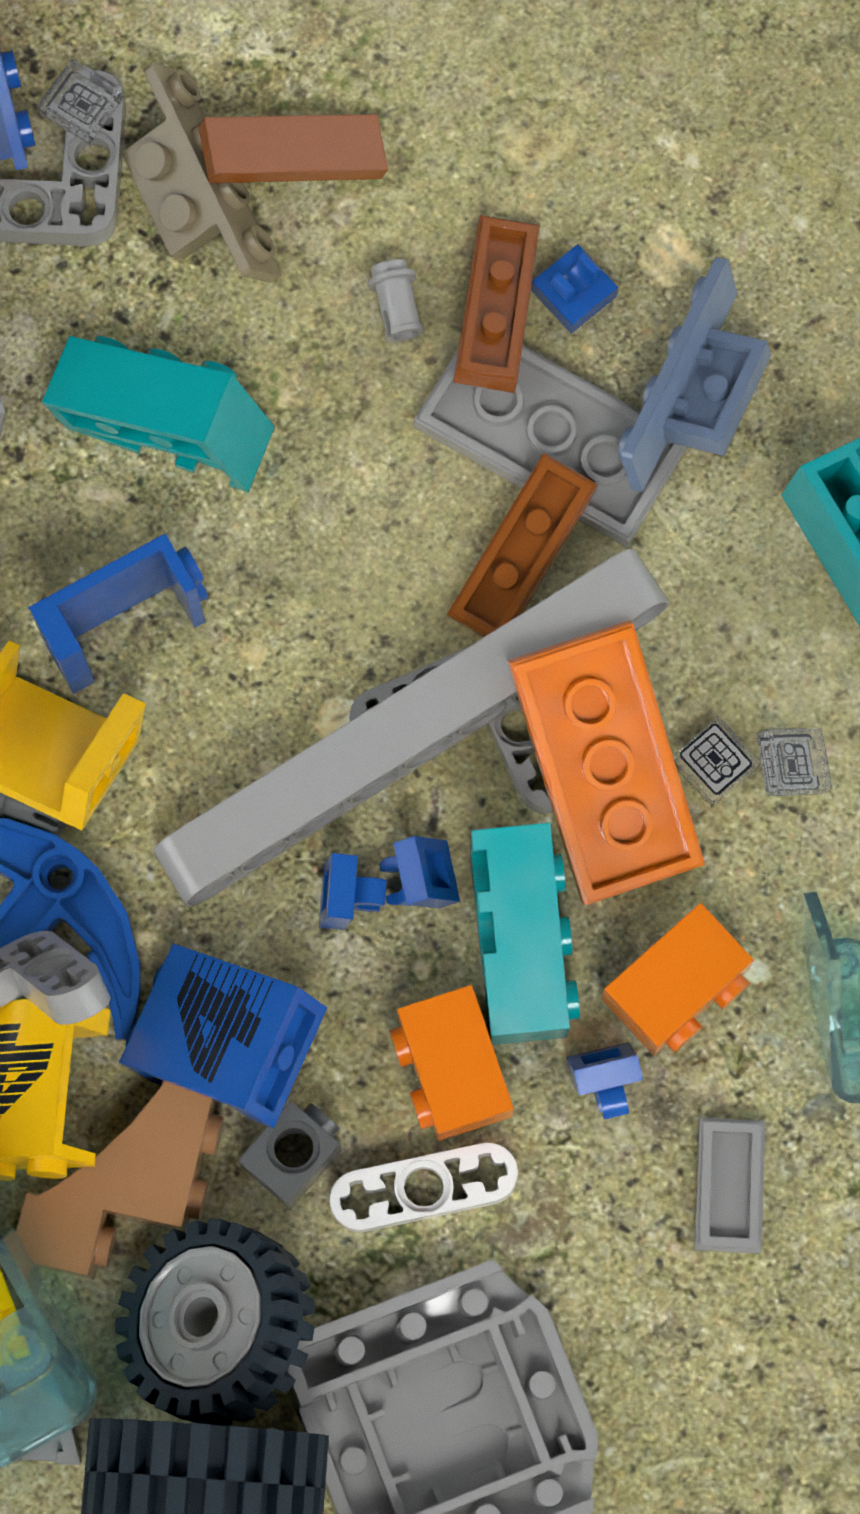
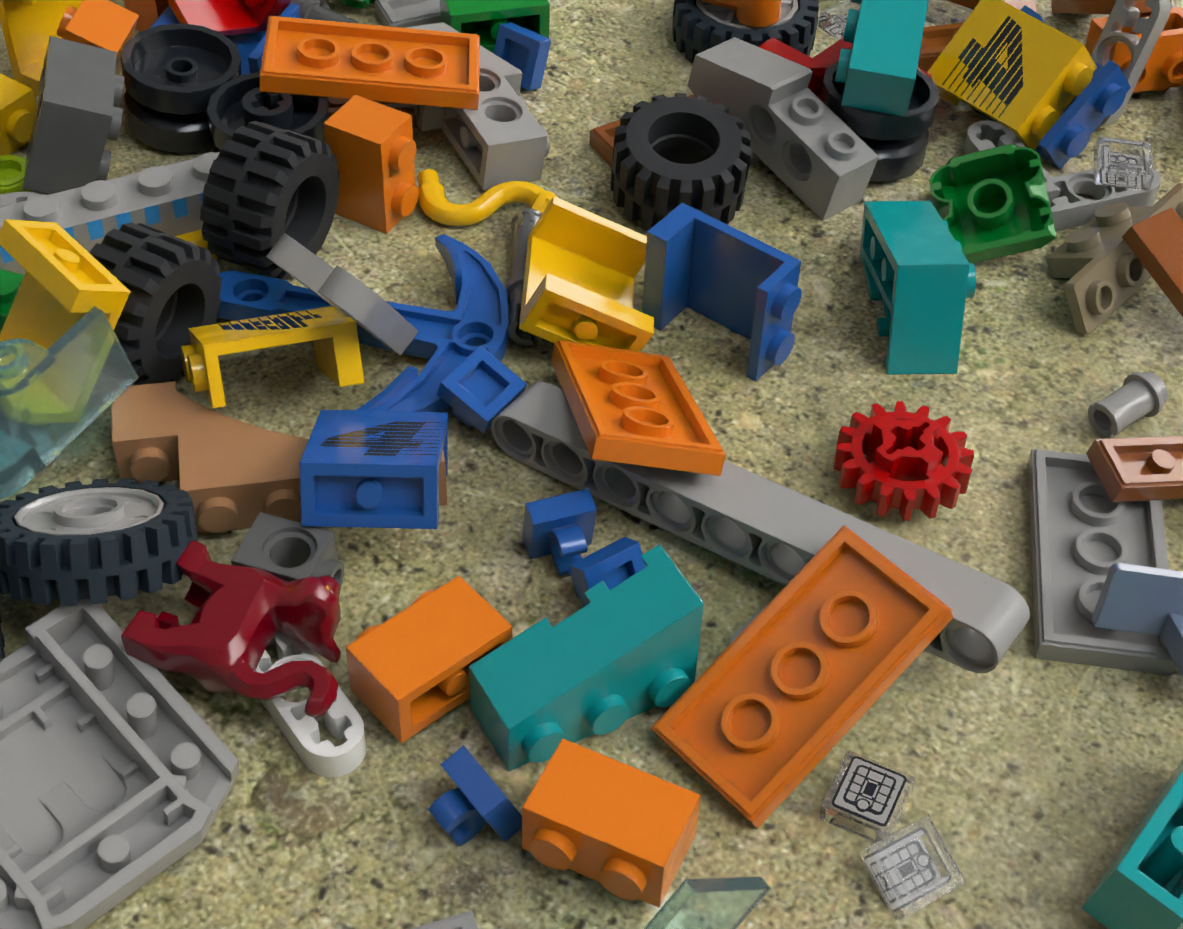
camera: 65 degrees right, 30 degrees down
dark orange tile [447,453,598,638] -> none
none -> dark red animal [121,541,341,718]
none -> blue tile [437,345,527,434]
none -> orange tile [551,340,726,476]
none -> red gear [833,401,974,521]
none -> green slope [929,144,1057,263]

